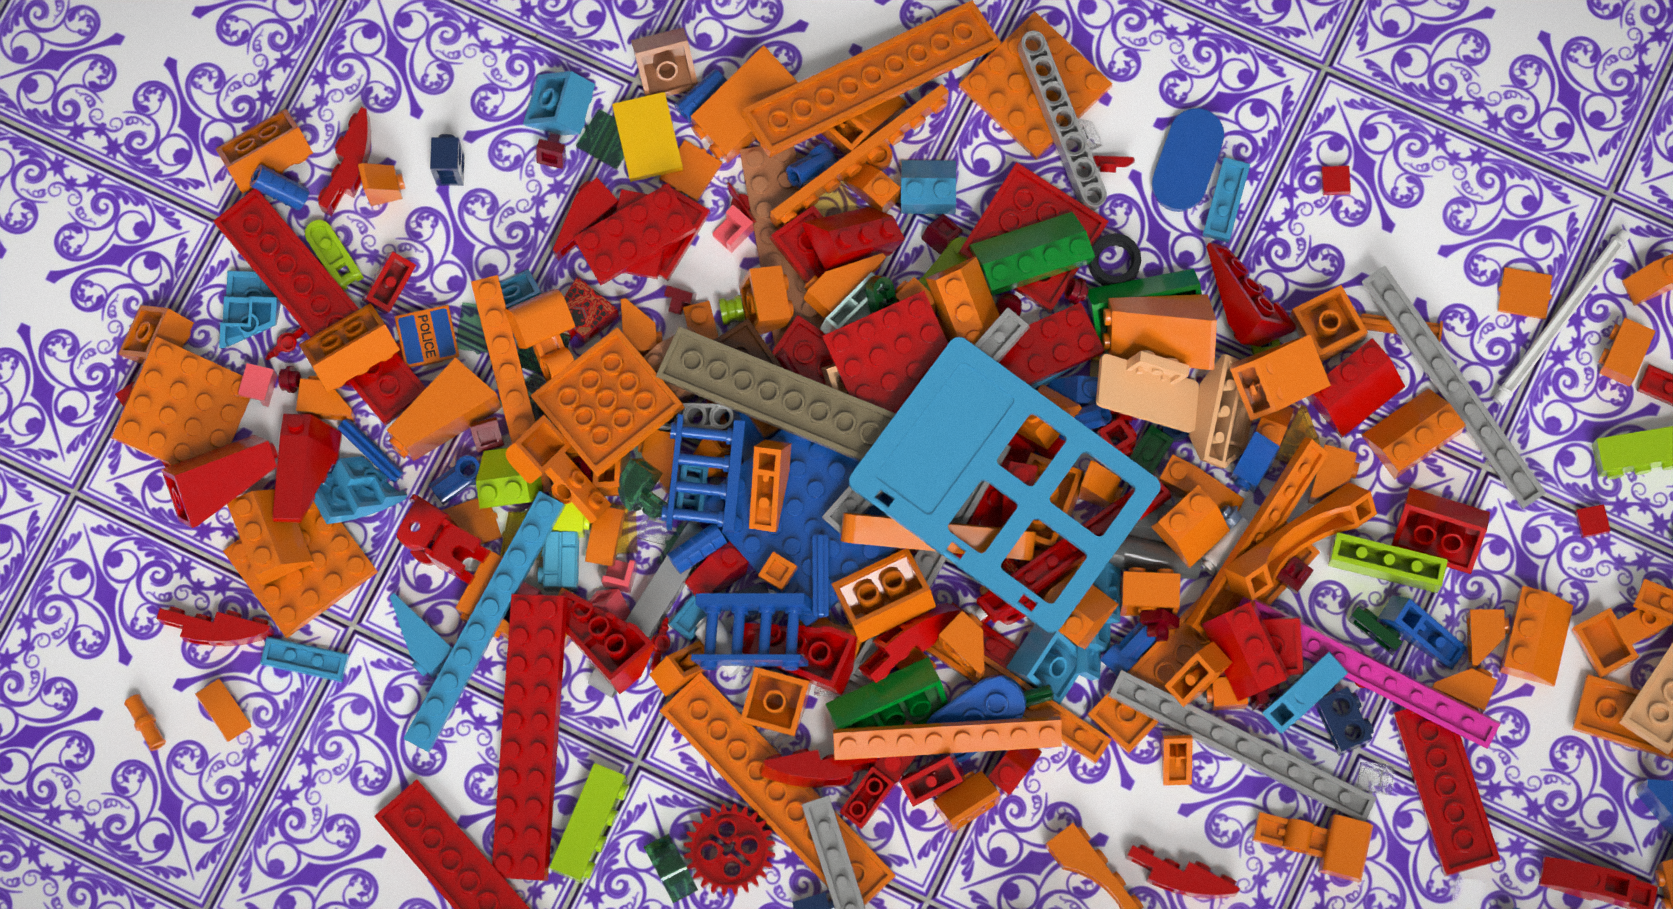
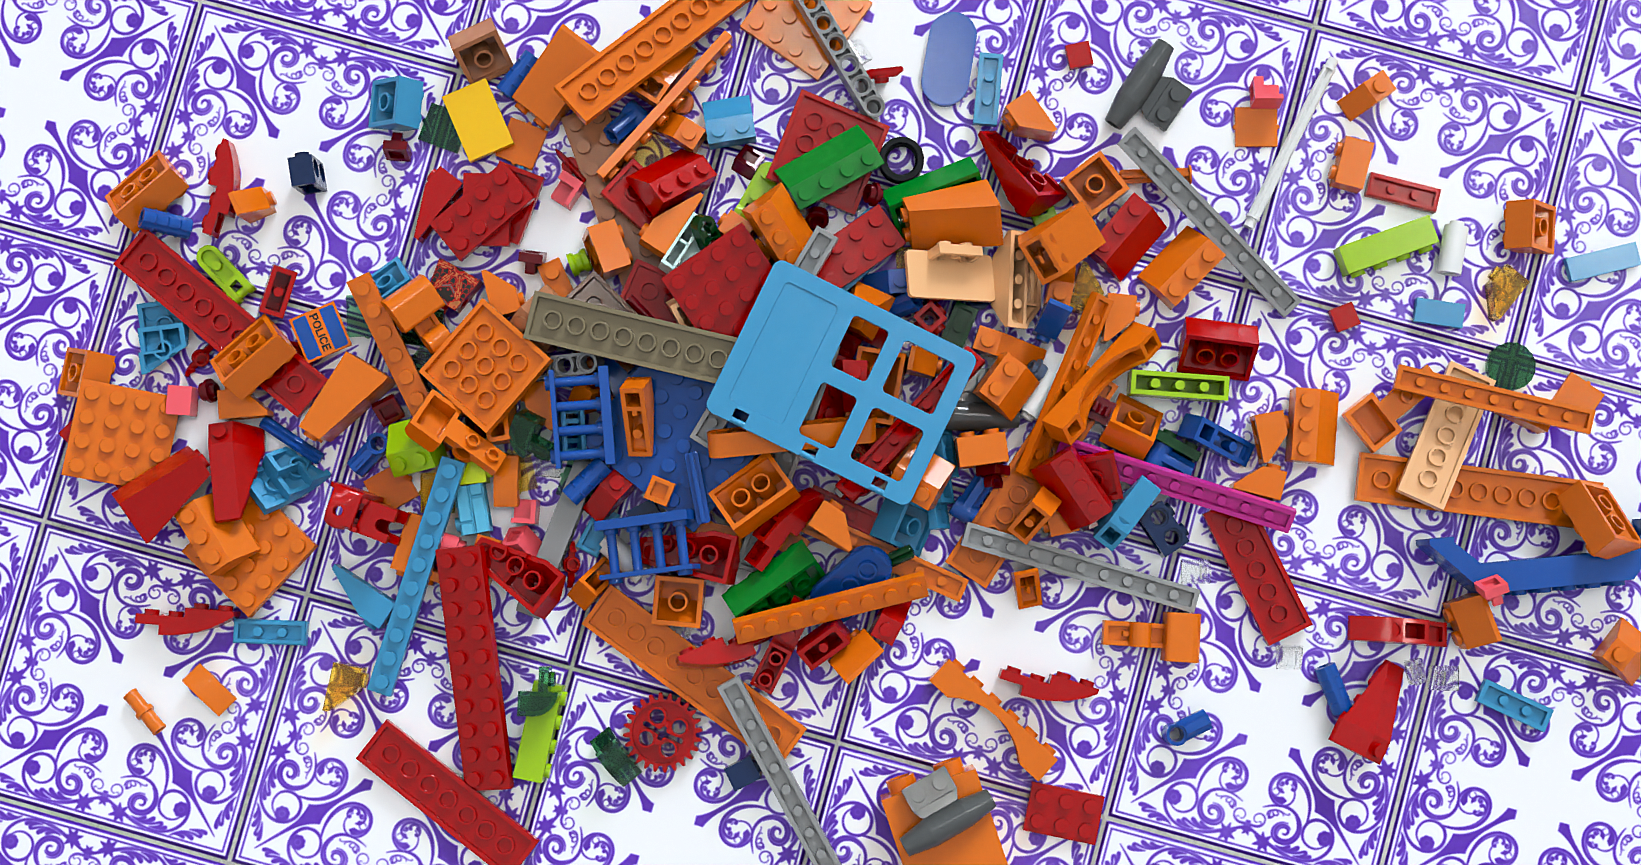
camera: 10 degrees left, 10 degrees up
none -> clear yellow slope [322,661,369,711]
none -> clear green brick [517,666,561,717]
none -> orange slope [1001,90,1057,142]
none -> orange slope [1098,393,1163,461]
none -> dark grey plate [1105,39,1192,132]
none -> blue piece [1143,440,1195,475]
none -> coral panel [1249,76,1284,109]

